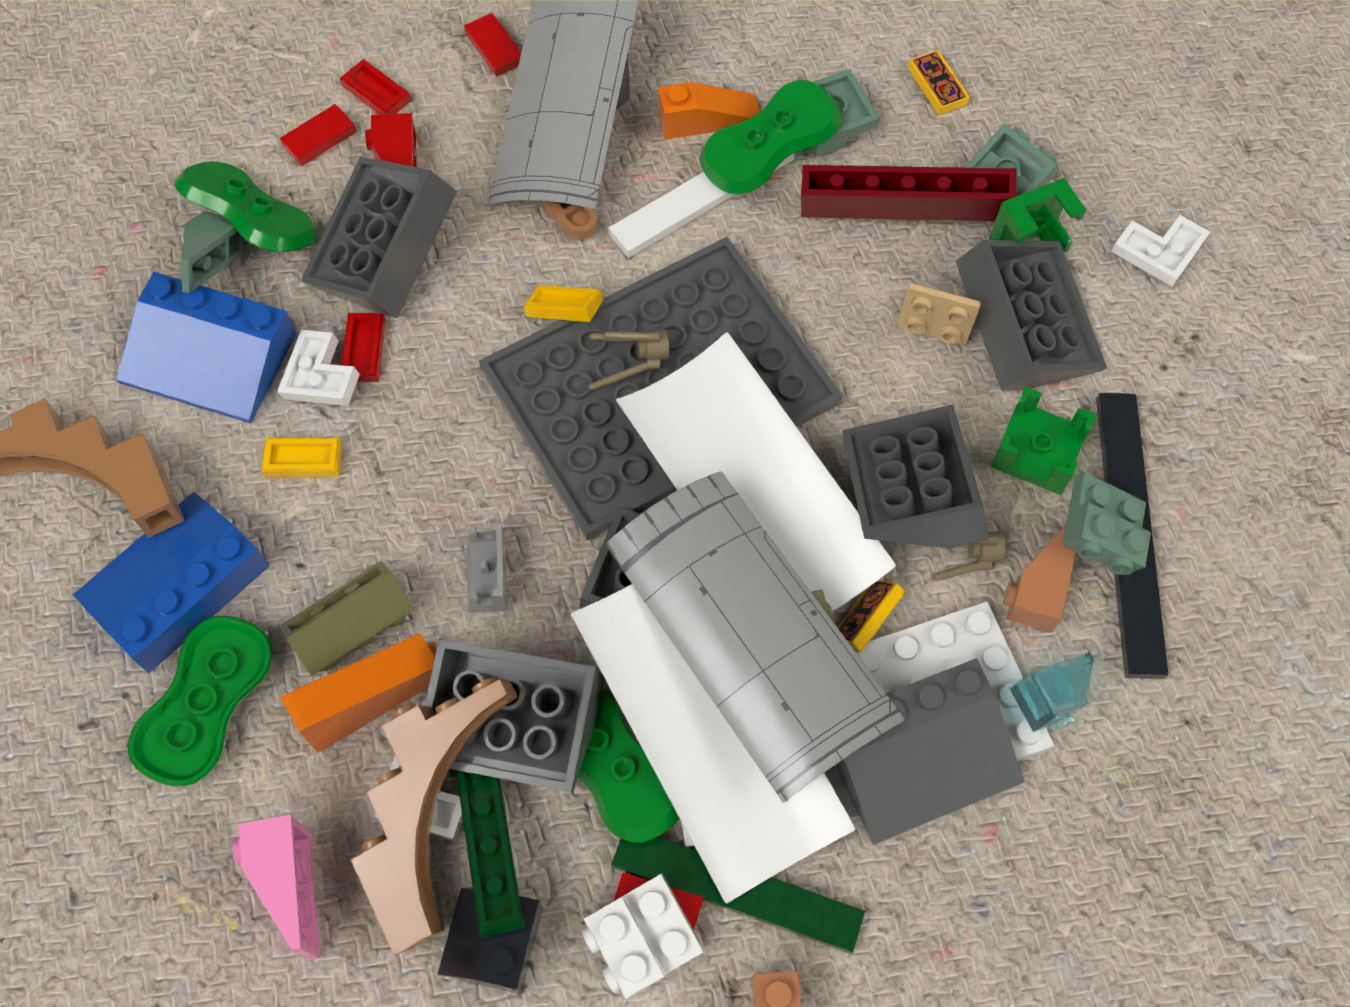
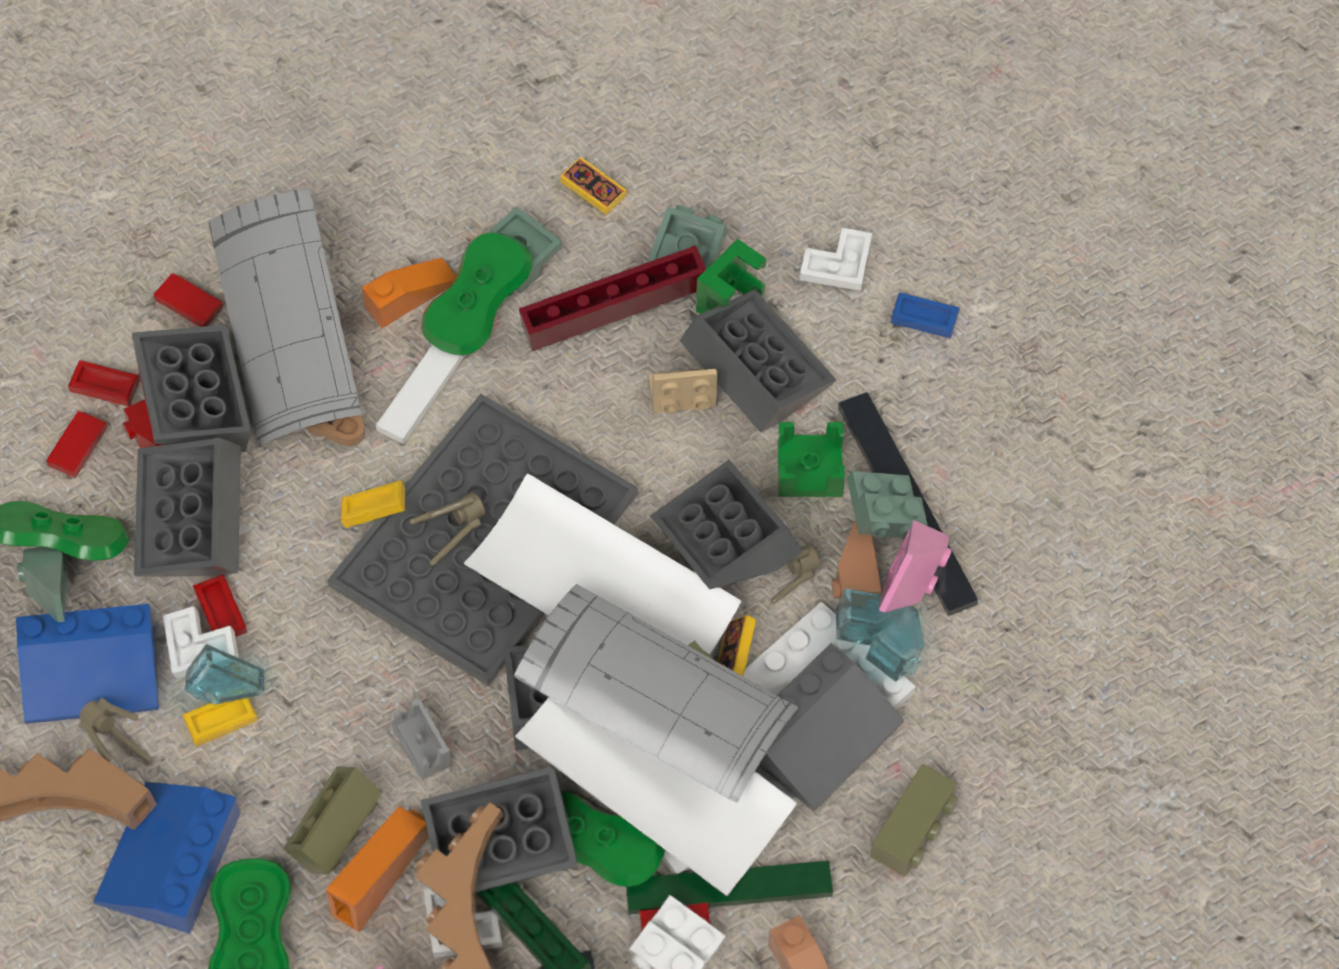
camera: 25 degrees left, 5 degrees down
none -> dark tan plant [79,698,153,764]
none -> dark grey slope [131,325,251,452]
none -> clear light blue slope [186,644,264,705]
none -> clear light blue slope [836,589,908,645]
none -> olive brick [870,764,959,877]
none -> bright pink slope [879,520,952,613]
none -> blue tile [890,292,959,339]

